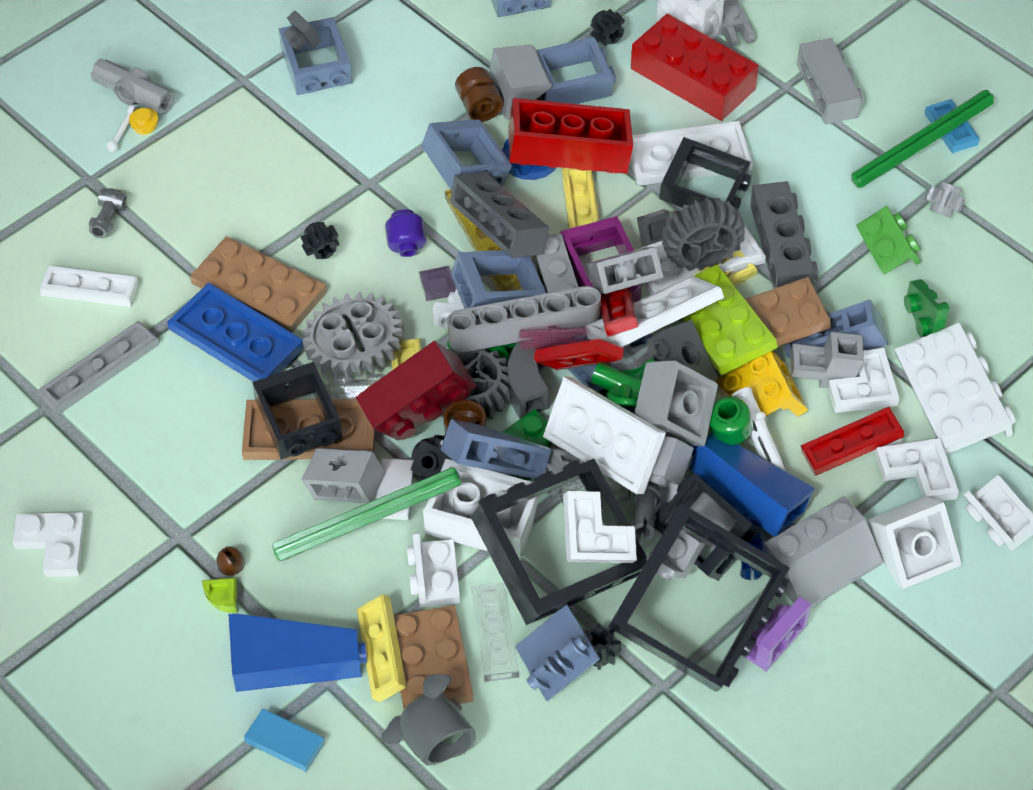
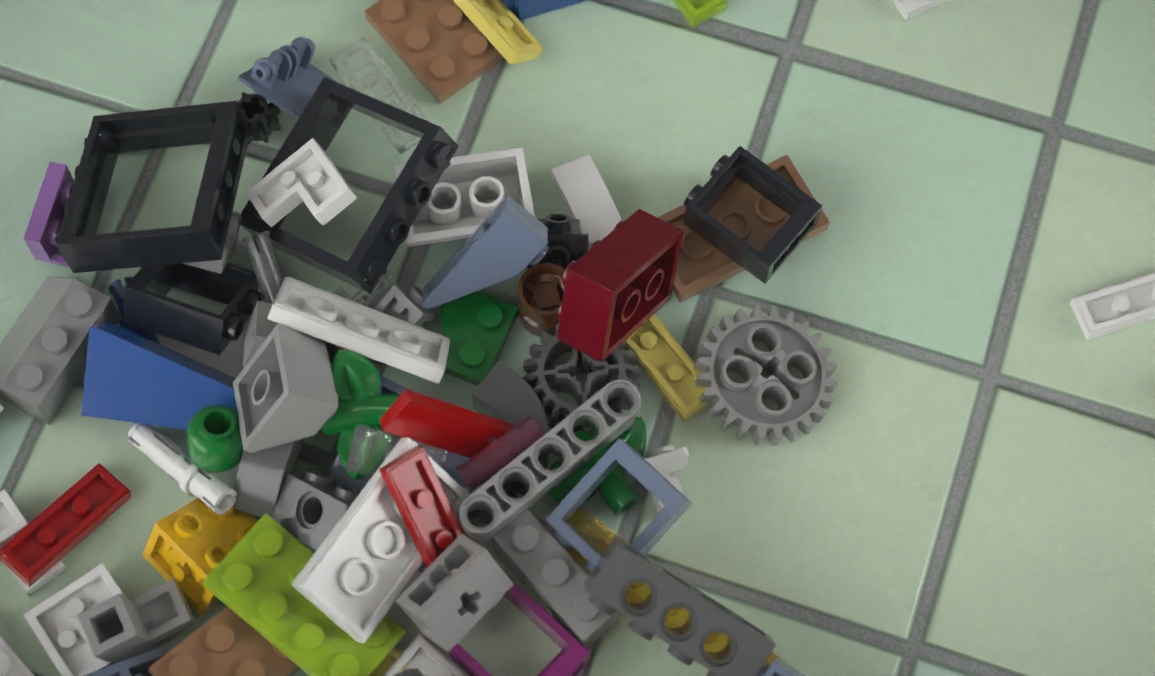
camera: 150 degrees right, 15 degrees up
light grey tile [37,321,159,415] -> none
blue plate [167,283,304,382] -> none
medium nougat plate [190,236,327,333] -> none
reddish brown hinge [216,546,245,576] -> none
axle [272,467,461,561] -> none
black gear [300,222,340,259] -> none
light grey brick [301,448,385,503] -> none
clear plate [327,374,385,399] -> none
dark purple head [385,209,427,257] -> none
white bracket [407,533,460,608] -> none
clear purple tile [419,265,456,301] -> none

